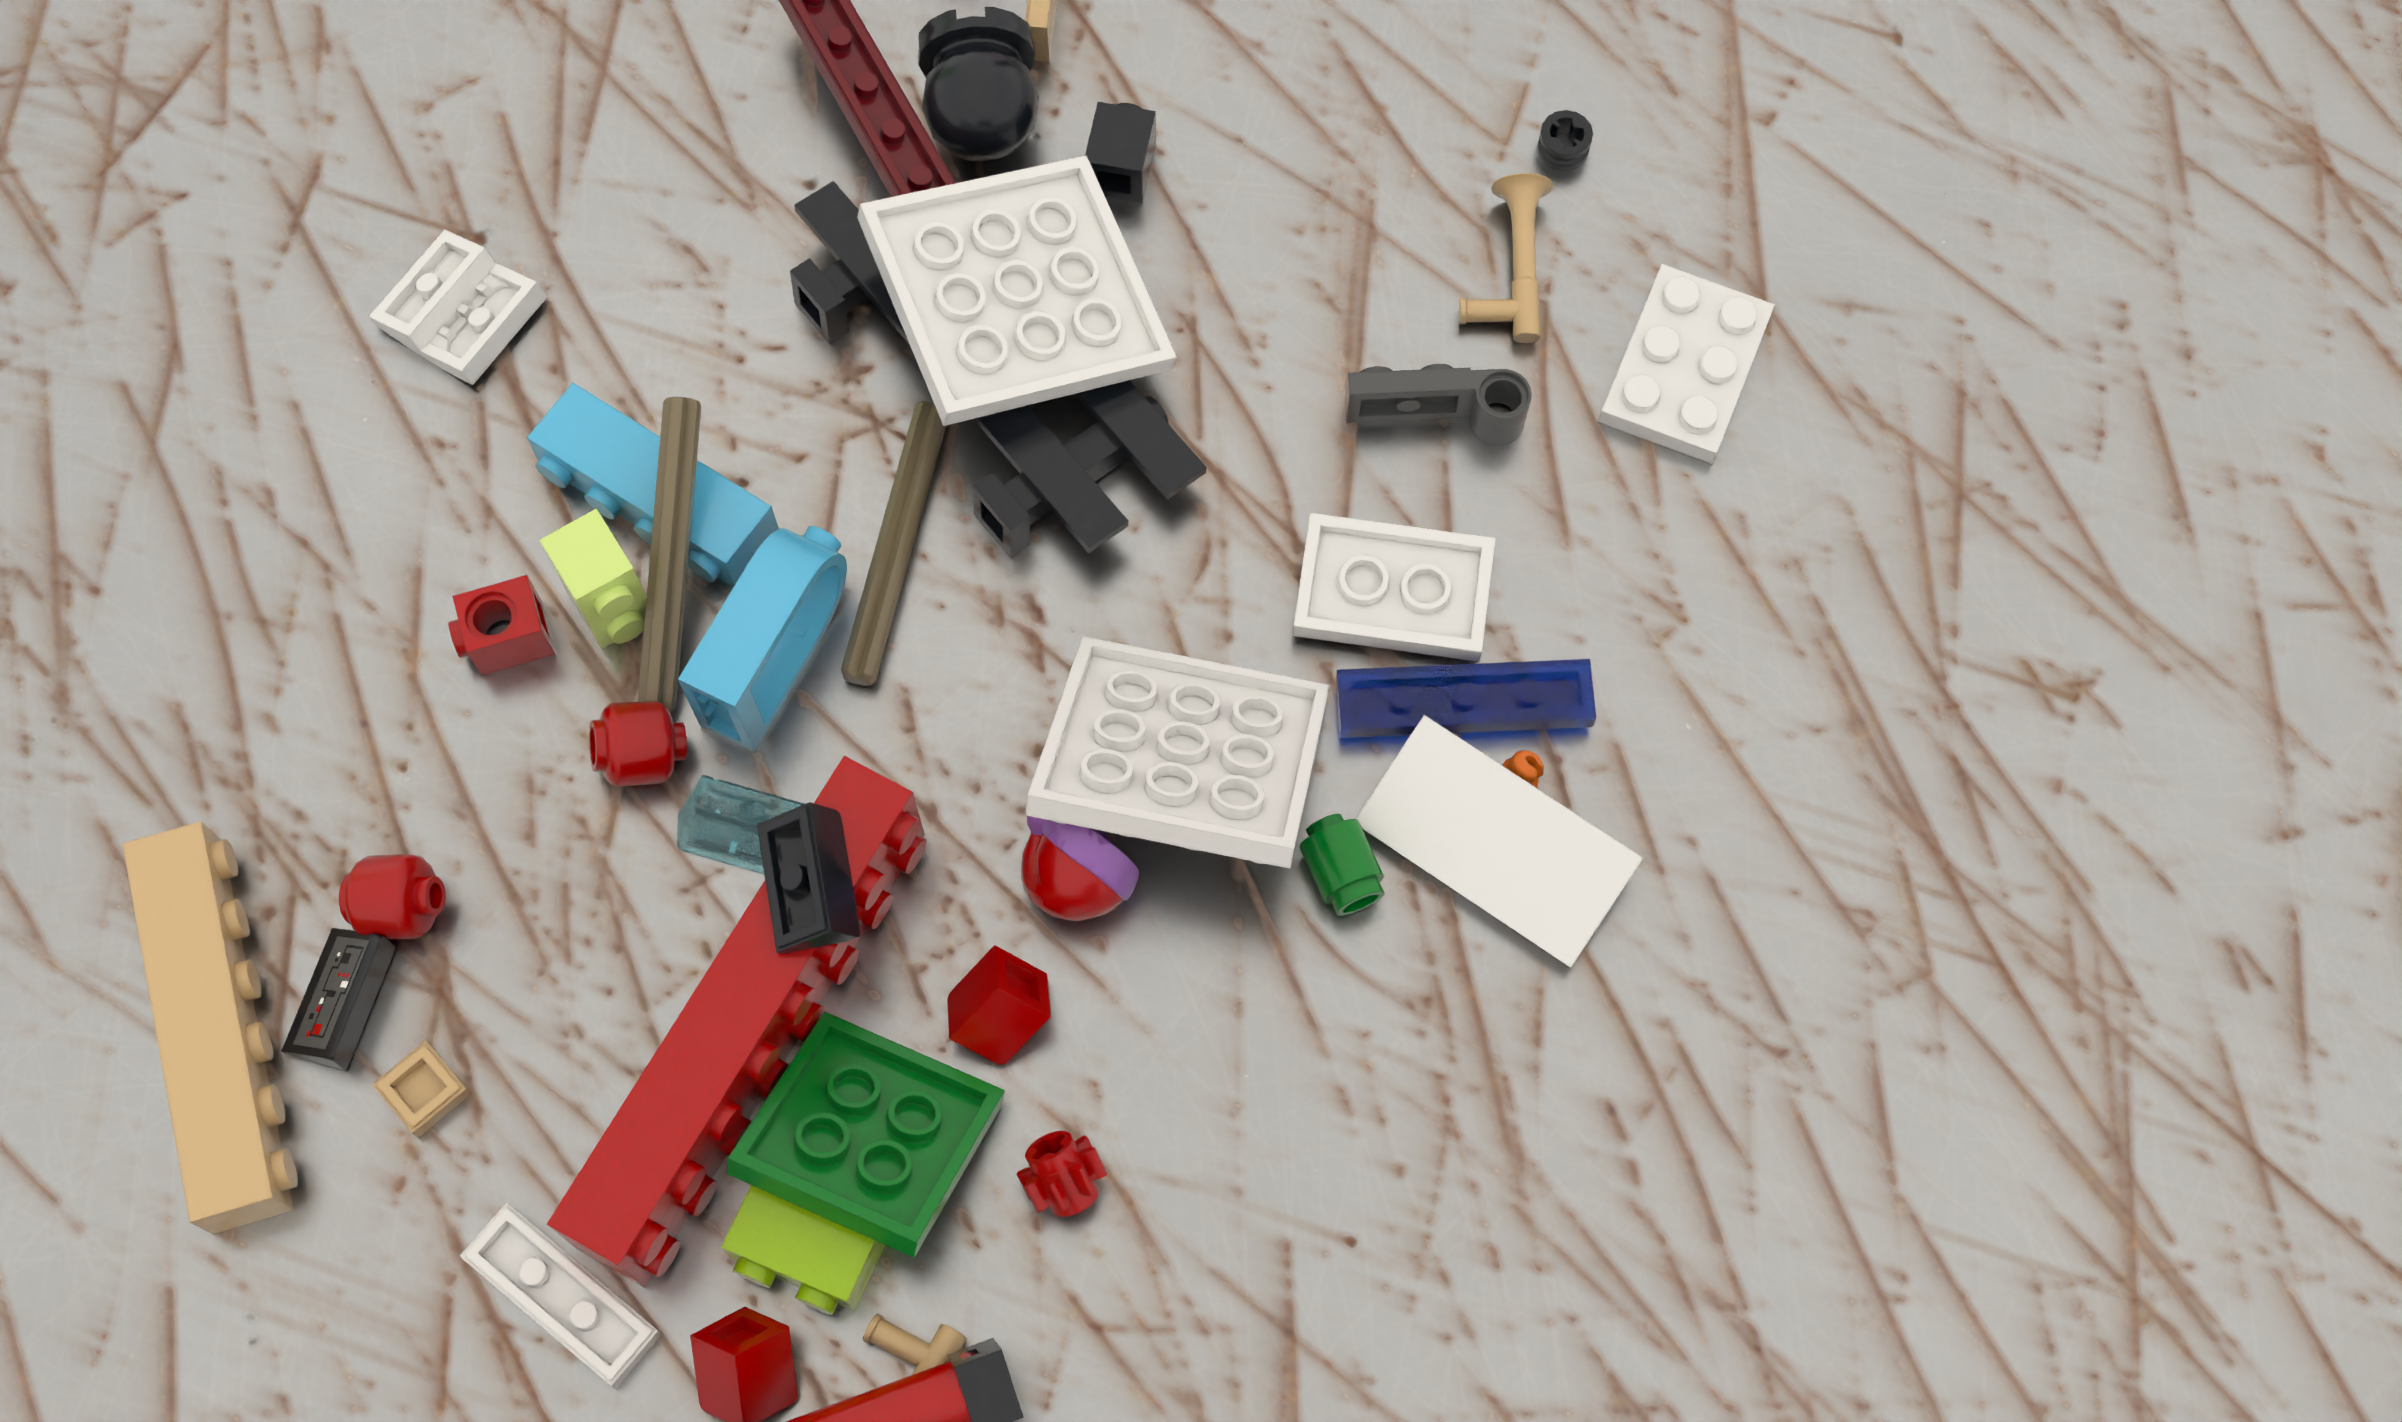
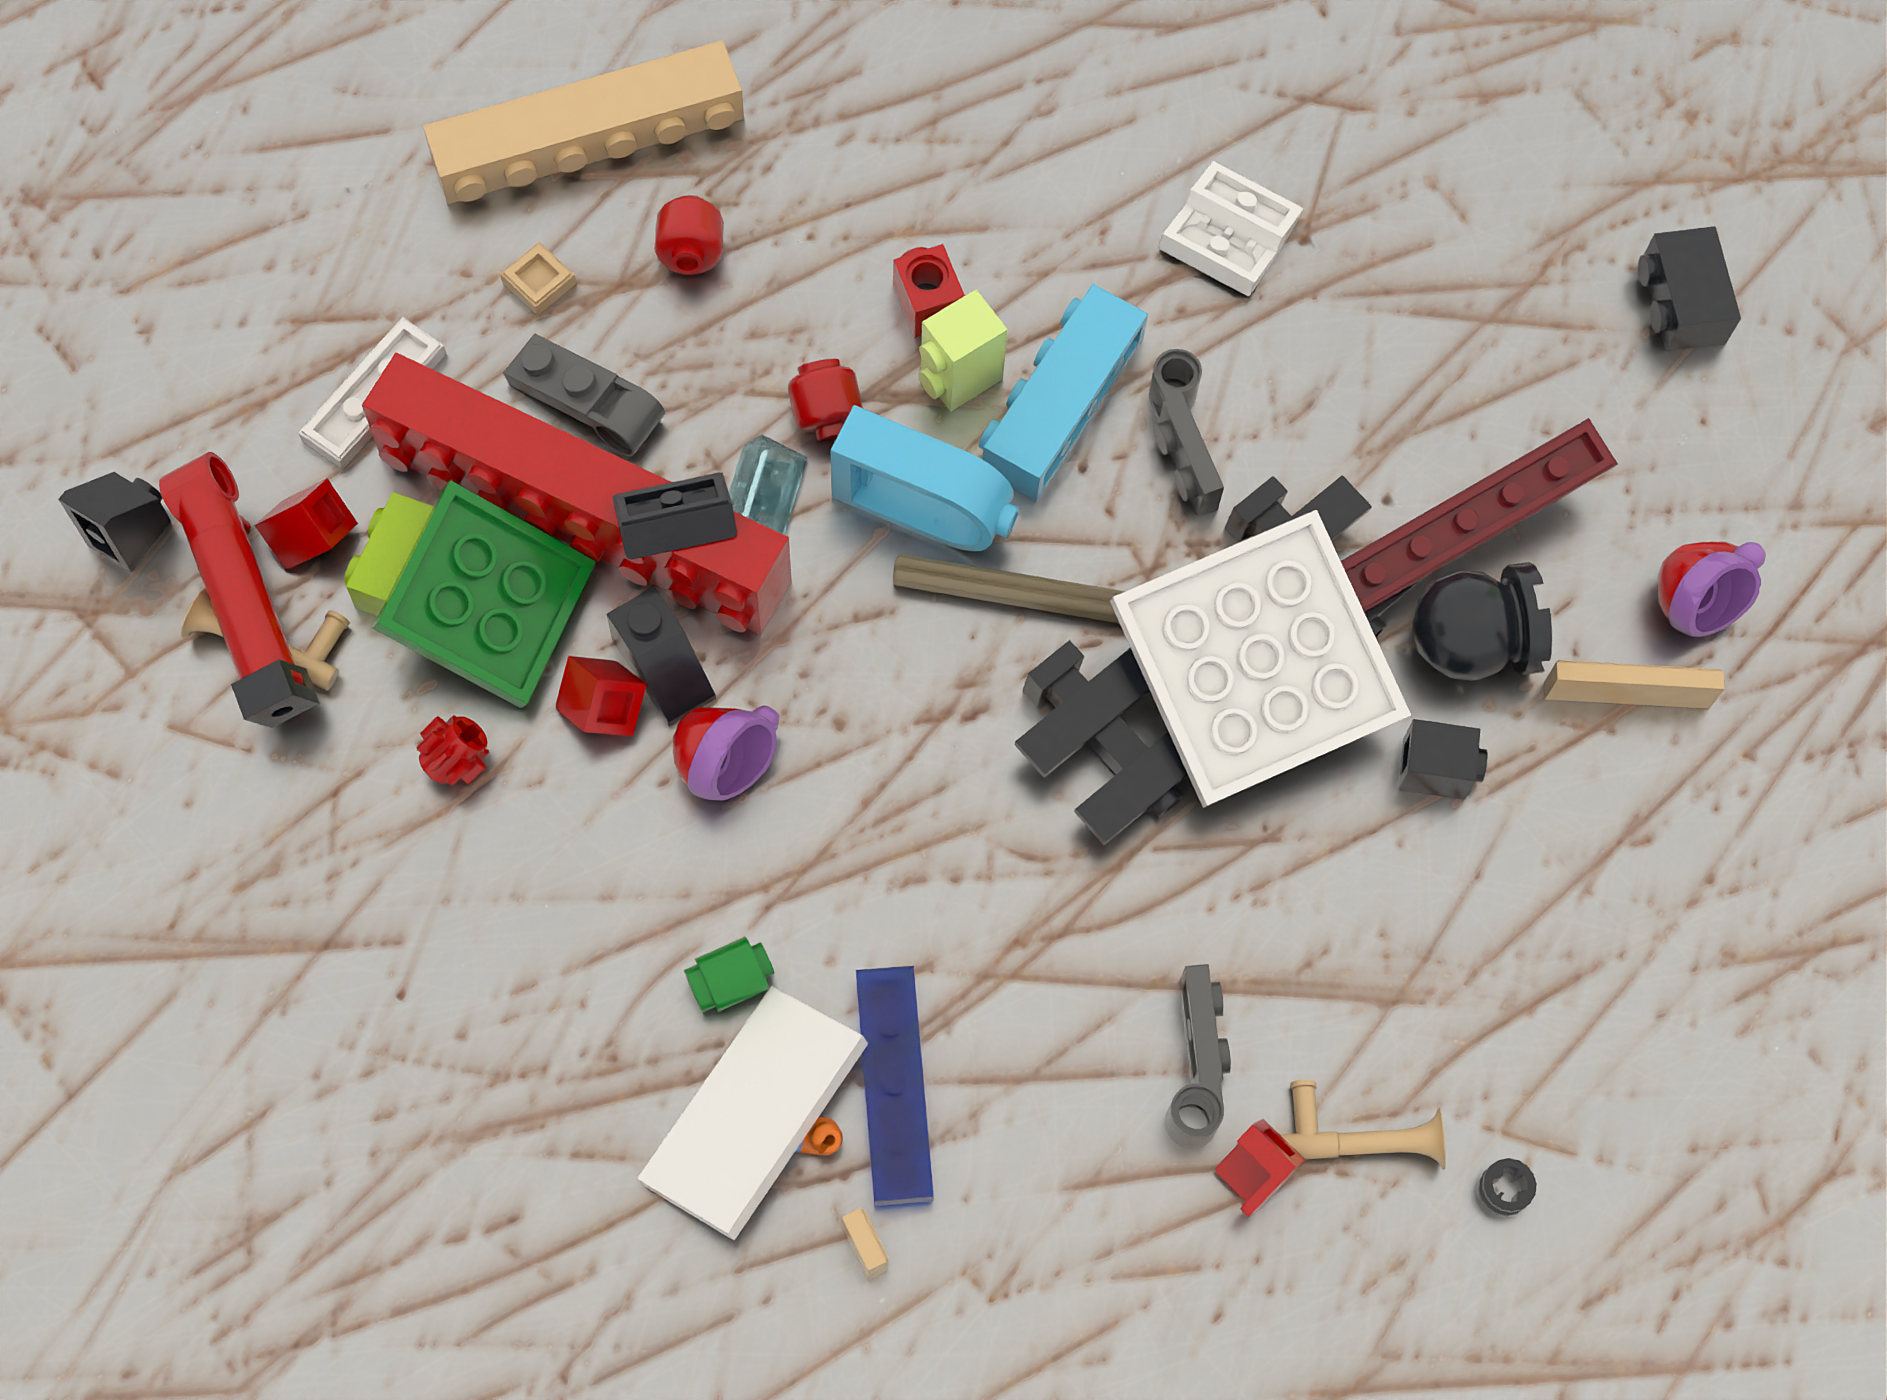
camera: 85 degrees right, 0 degrees up
slope [281,928,396,1071] -> none
dark tan axle [638,397,701,711] -> none
white plate [1026,636,1330,869] -> none
white plate [1293,513,1496,662] -> none
white plate [1598,264,1775,464] -> none
none -> dark grey plate [503,333,665,457]
none -> black slope [606,586,716,726]
none -> tan tile [842,1207,889,1281]
none -> dark grey plate [1149,349,1224,517]
none -> red panel [1216,1118,1306,1217]

